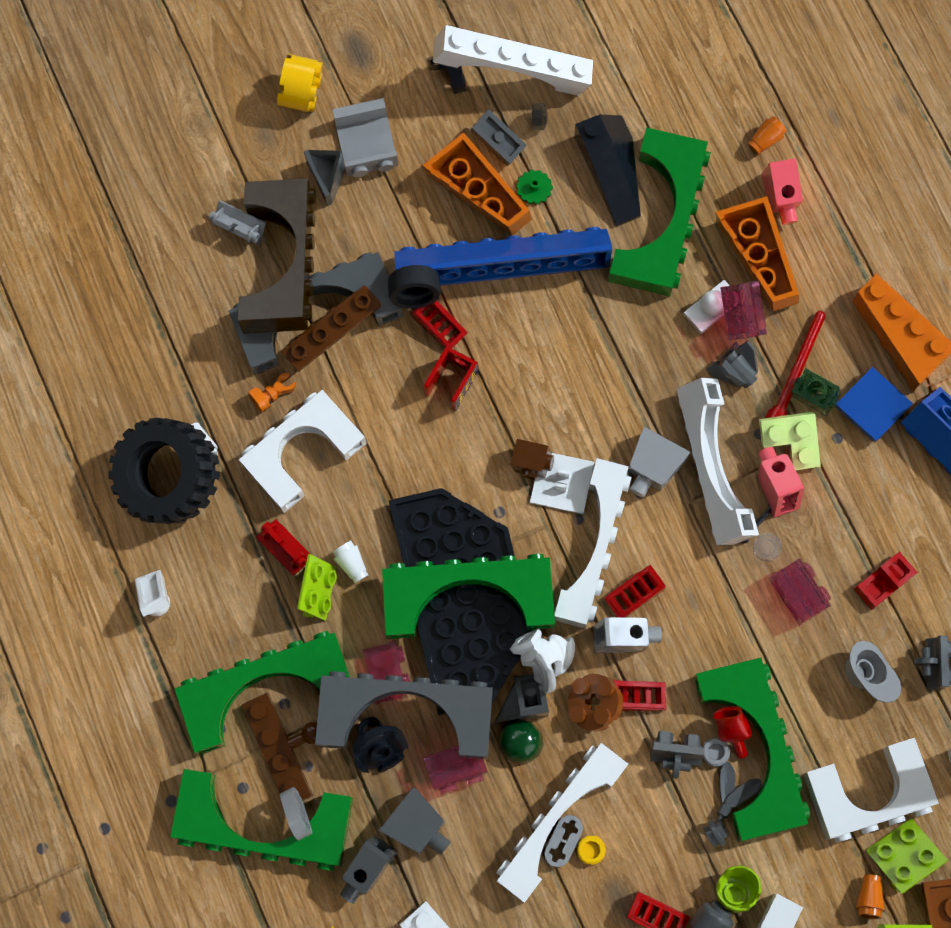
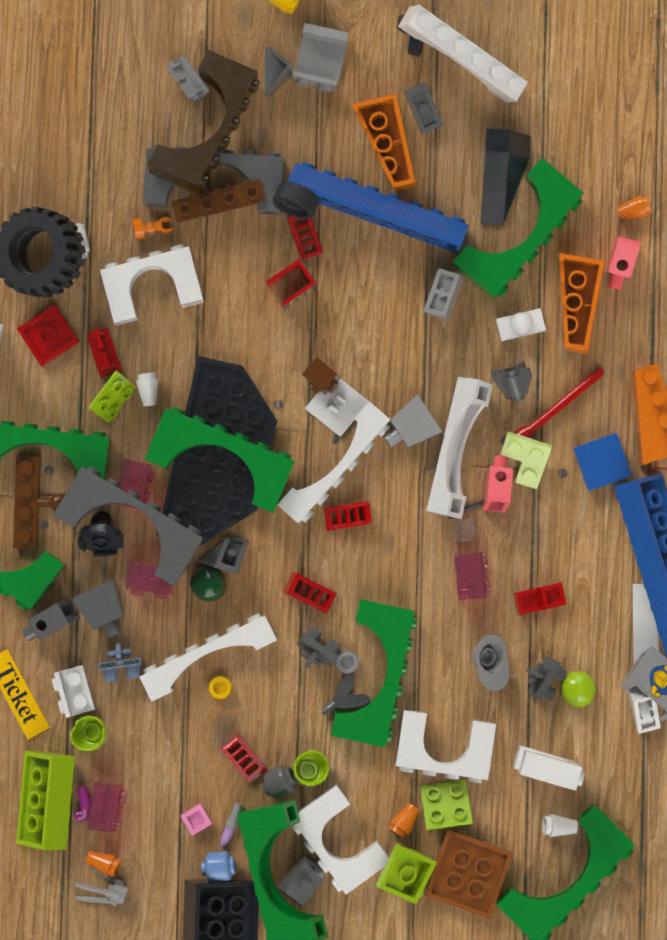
camera: 25 degrees right, 10 degrees up
light grey beam [280,787,312,841] -> none
white animal [510,628,575,694] -> none
green piece [516,170,553,205] -> none
clear smoke tile [532,104,548,130] -> none
light grey beam [544,815,583,867] -> none
dark orange plate [568,674,623,732] -> none
light grey torso [593,618,662,654] -> none
dark grey plate [703,819,729,847] -> none
red piece [713,706,751,759] -> none
clear pink brick [720,281,767,341] -> none
clear green head [792,368,841,417] -> none
none -> red tile [16,303,80,367]
none -> sand blue hips [98,643,143,682]
none -> light grey hinge [424,268,463,323]

